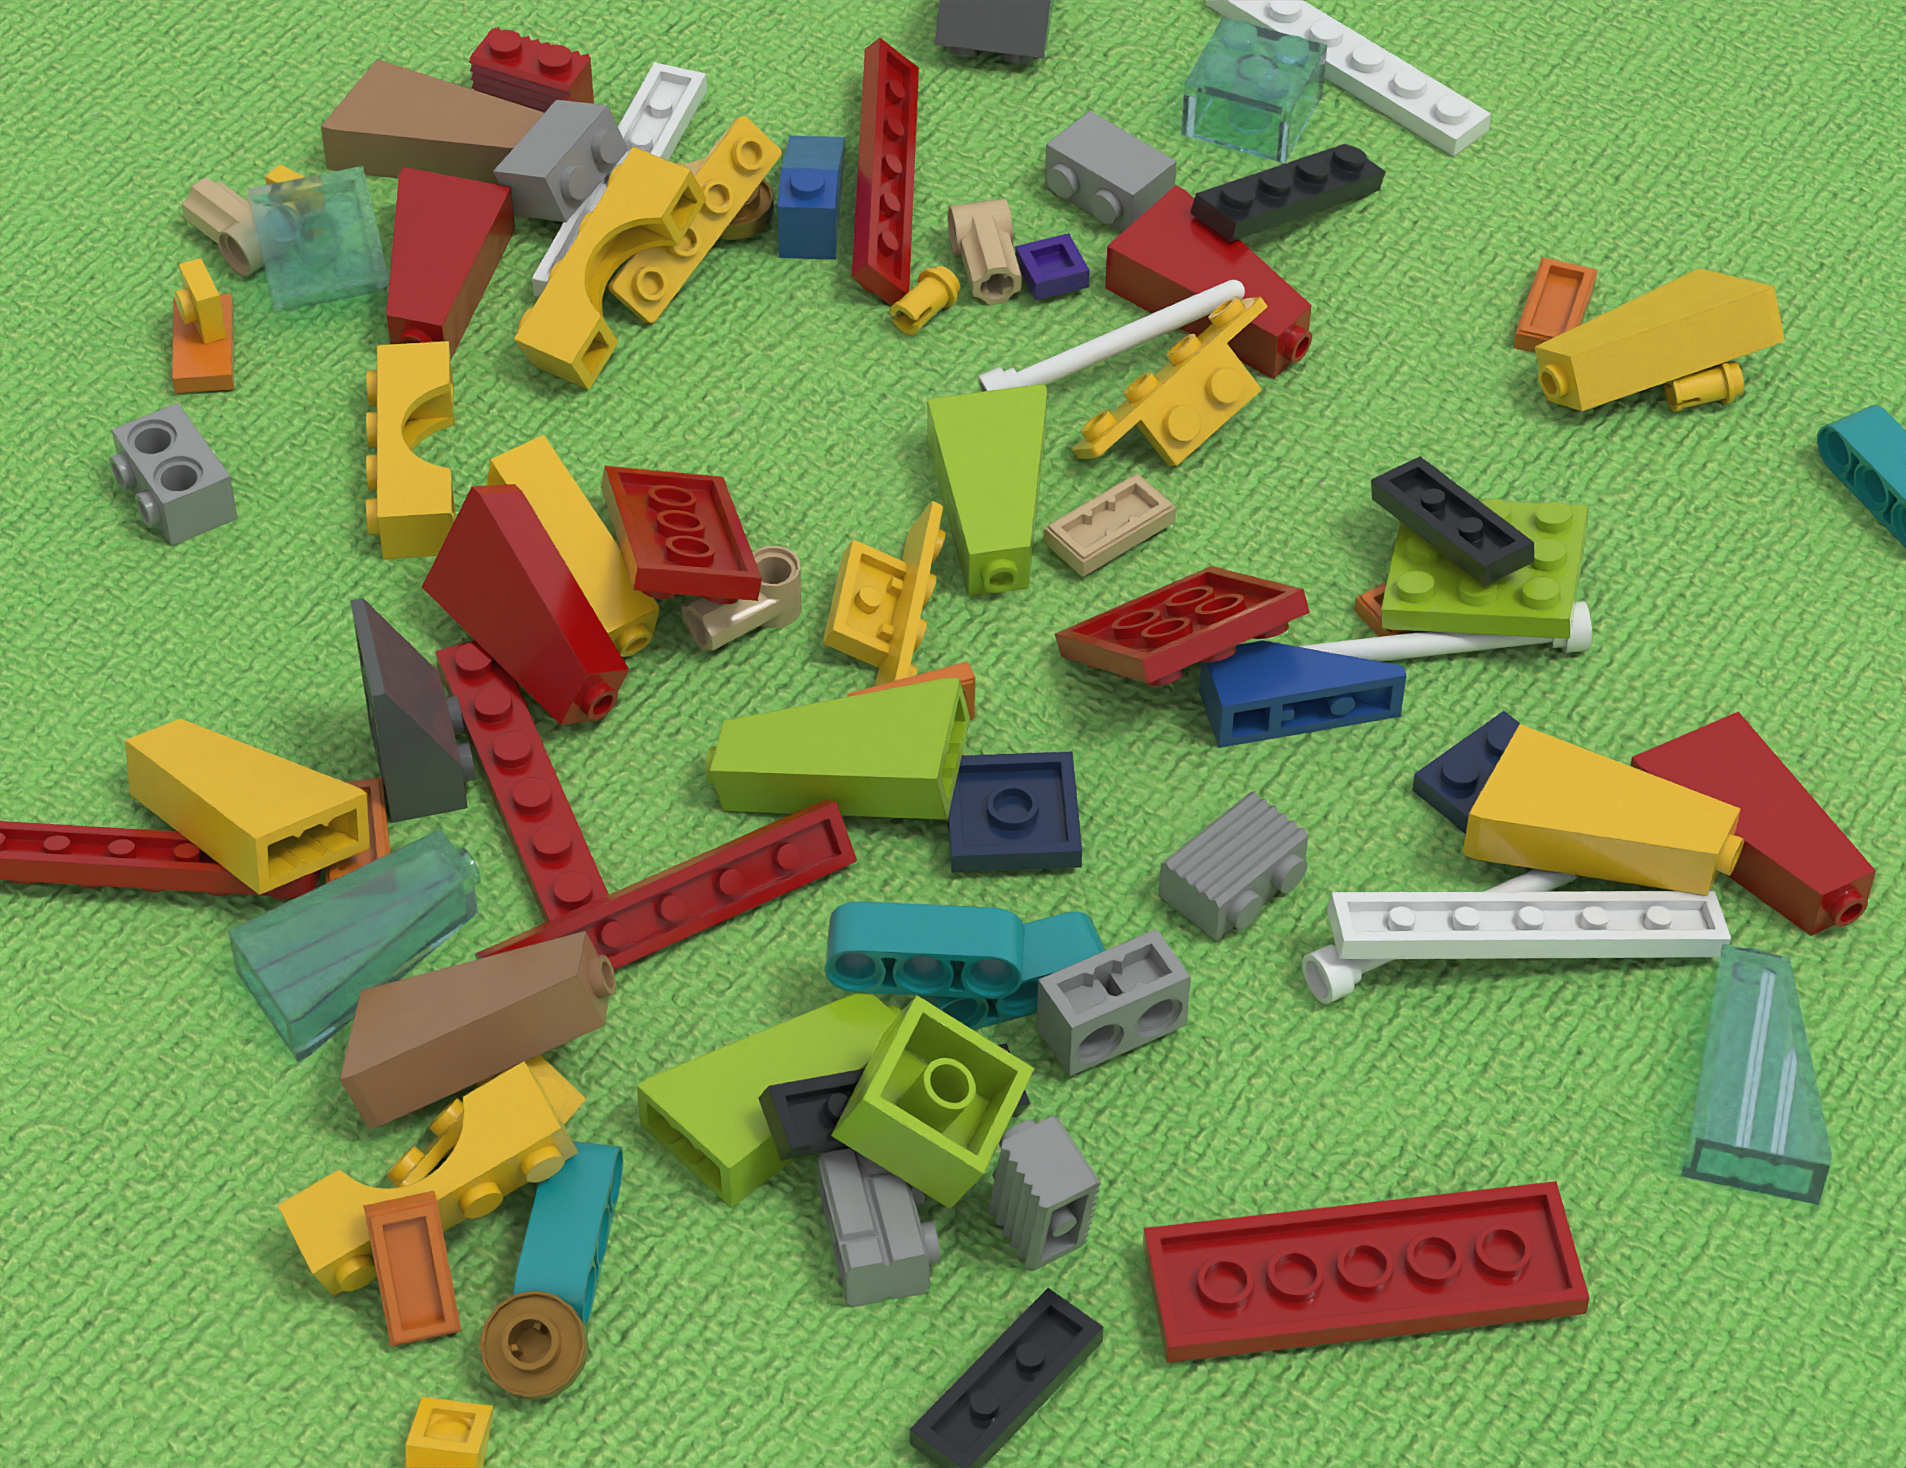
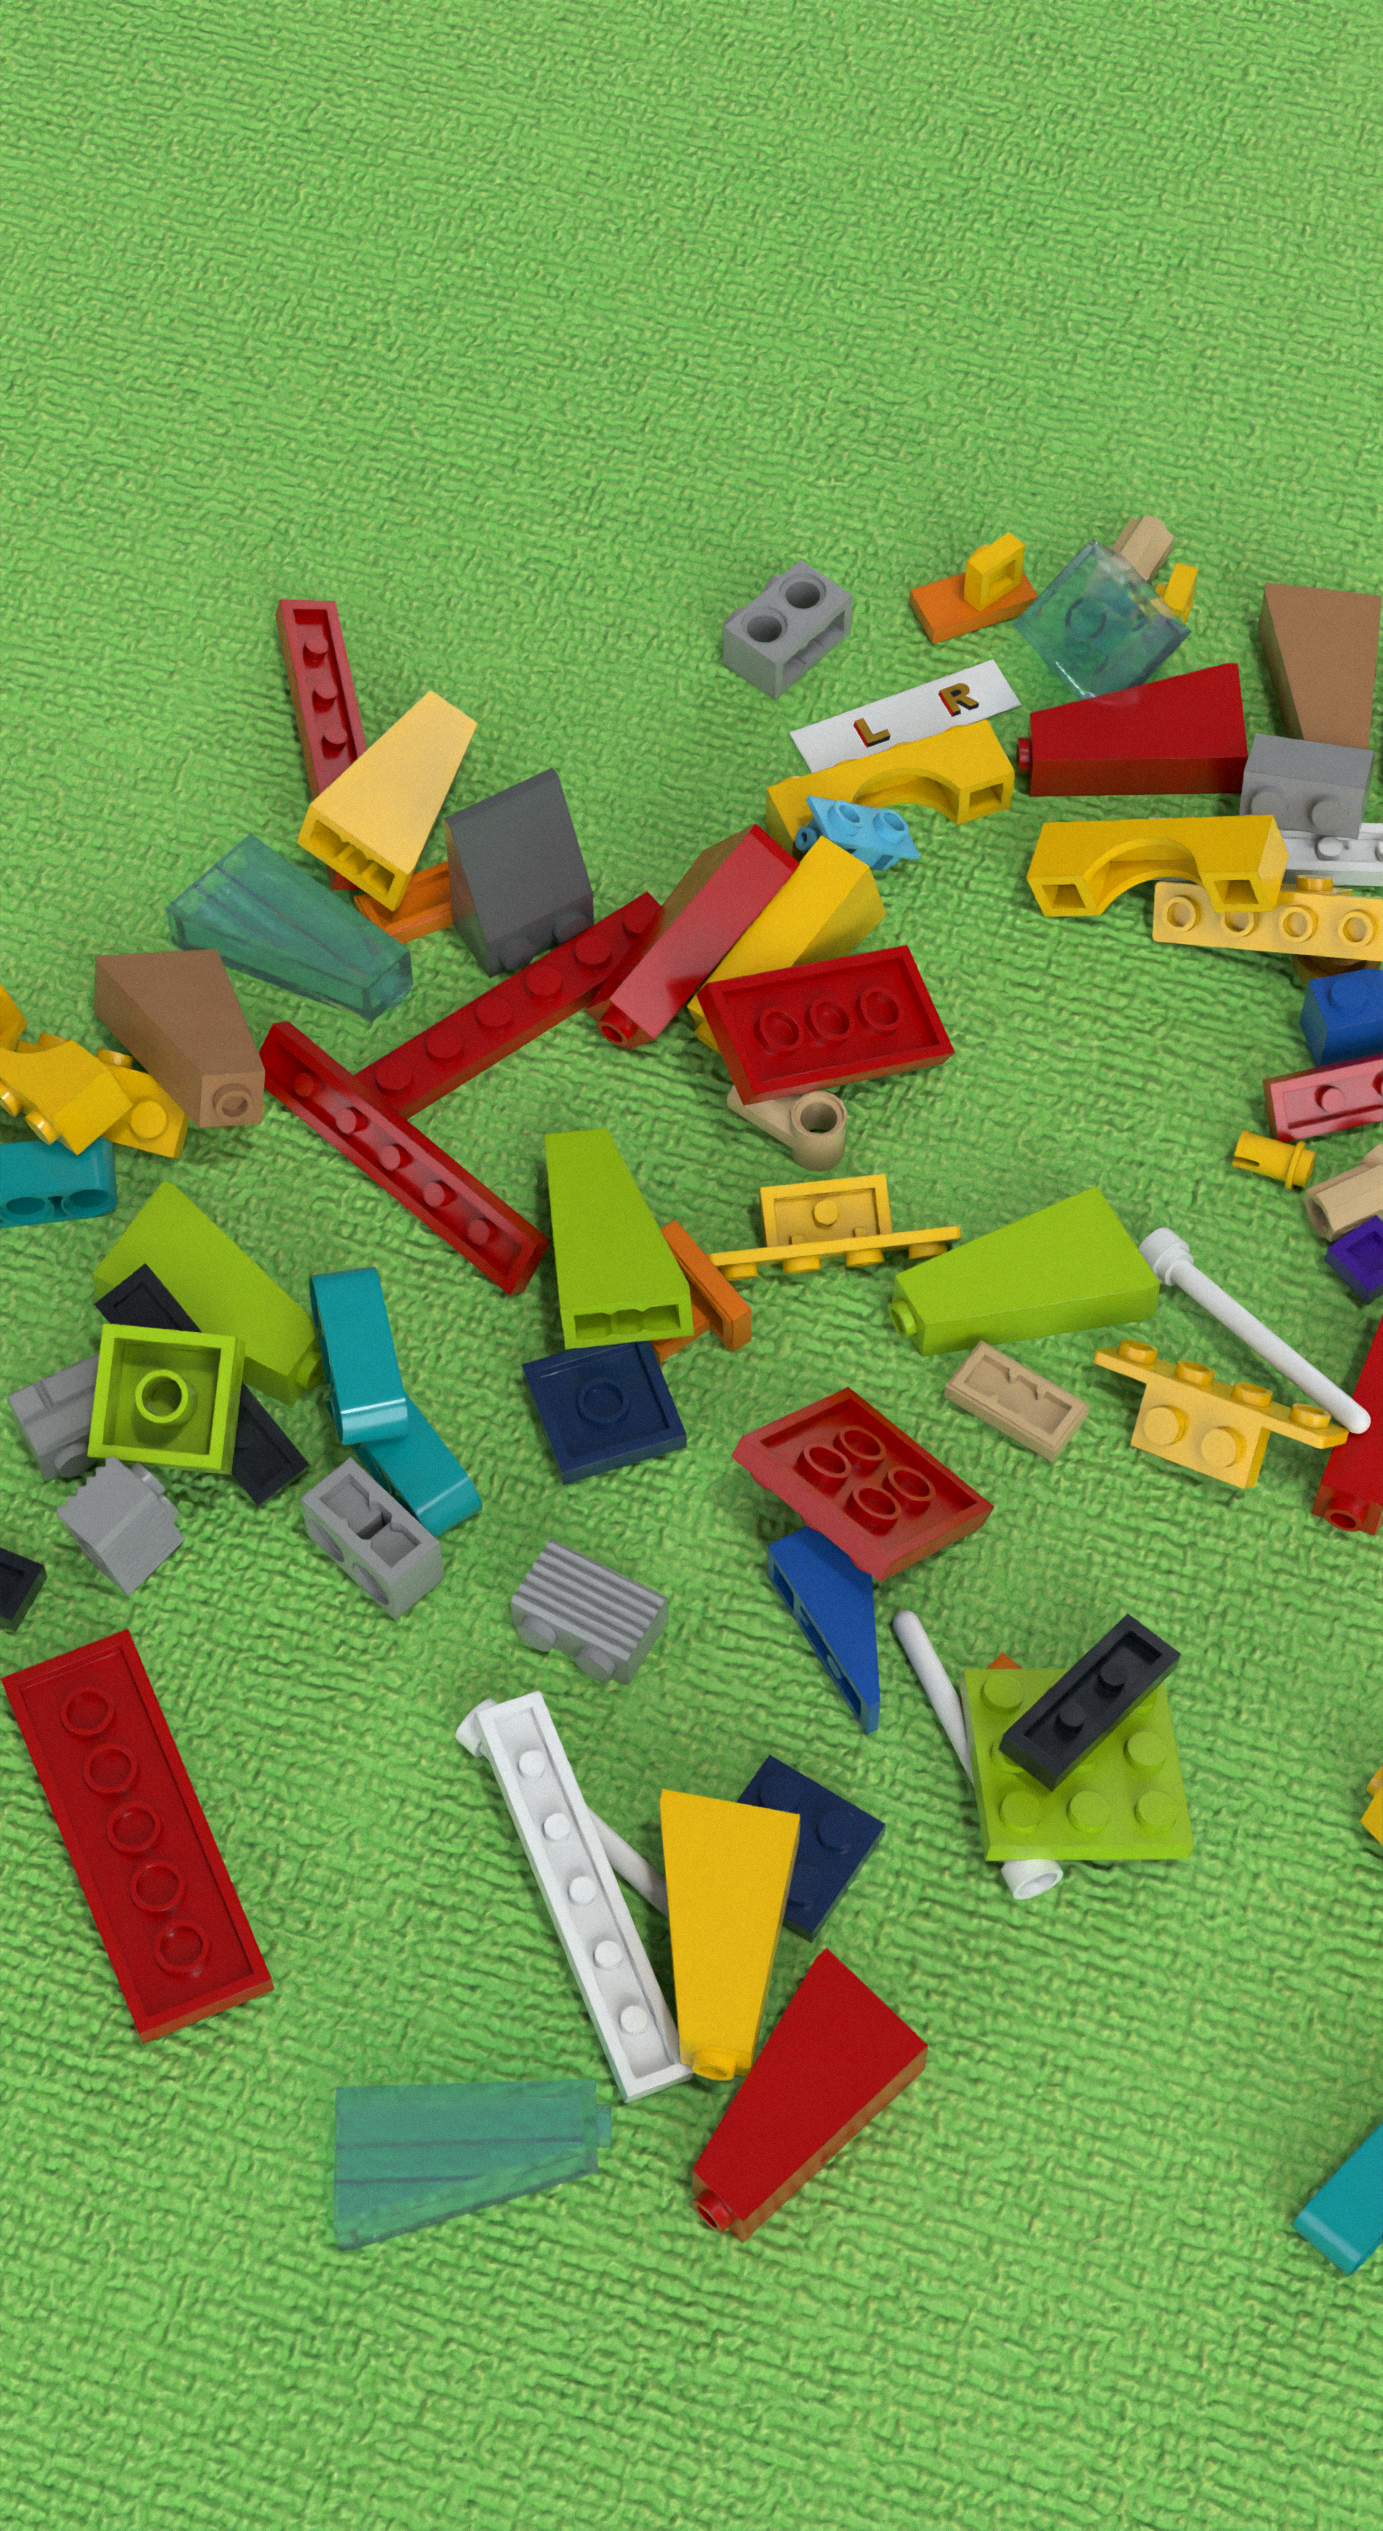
camera: 75 degrees right, 10 degrees up
none -> white sticker [789,659,1021,773]
none -> medium azure hinge [795,796,921,871]

